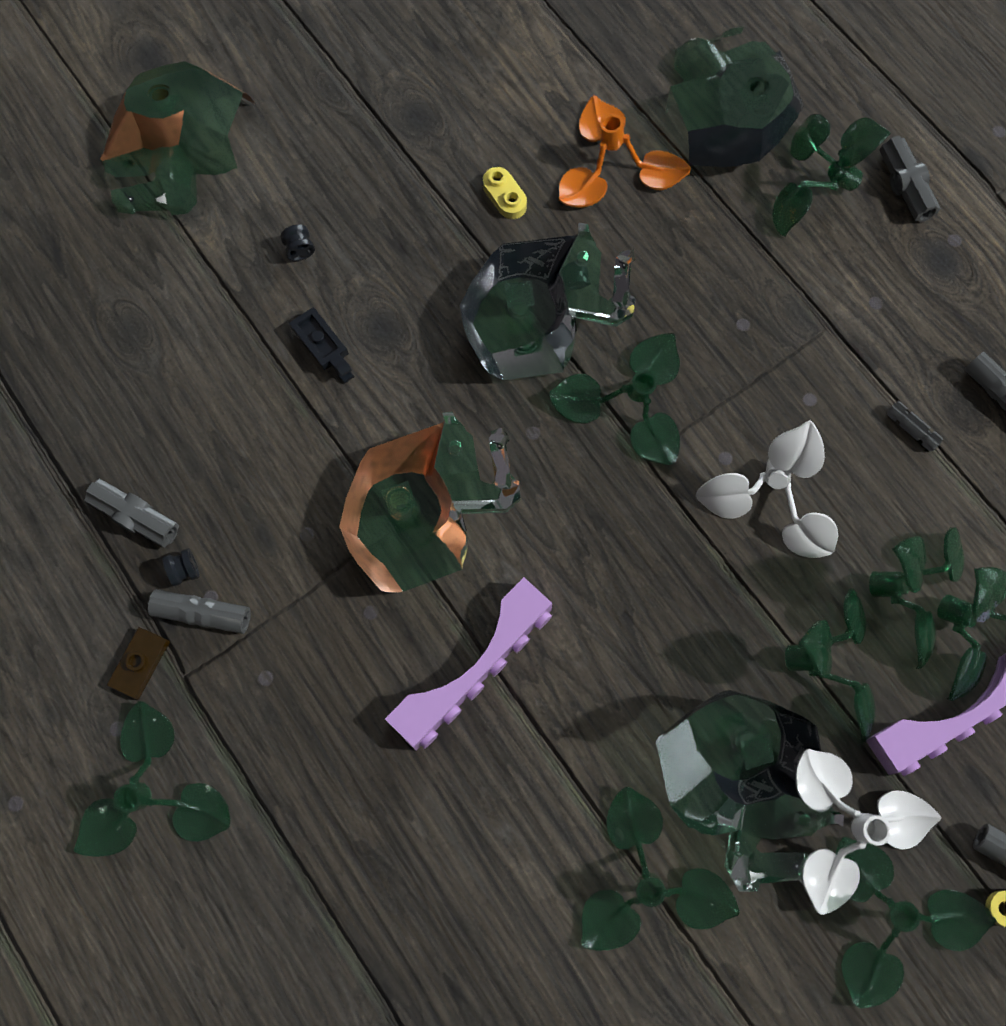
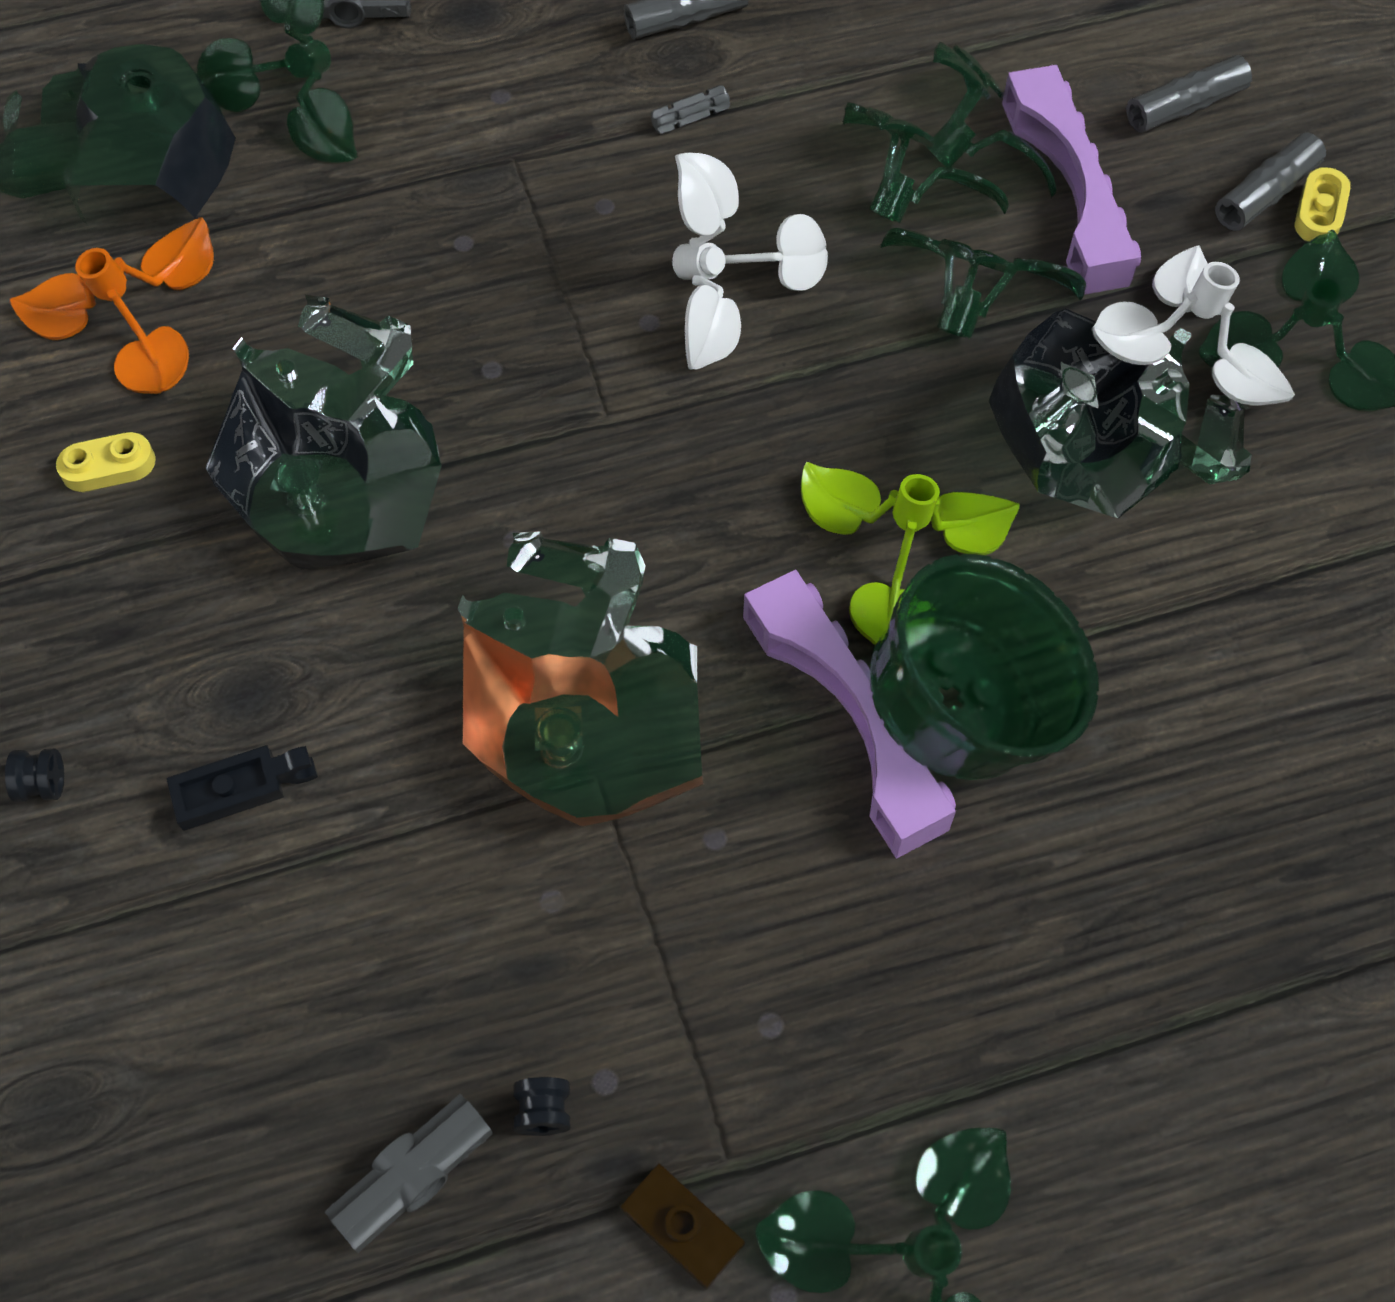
camera: 75 degrees left, 10 degrees down
dark grey axle [148,589,251,634] -> none
clear green plant [549,333,680,465] -> none
clear green plant [582,787,740,951] -> none
none -> lime plant [801,462,1020,651]
none -> clear green piece [870,554,1099,780]

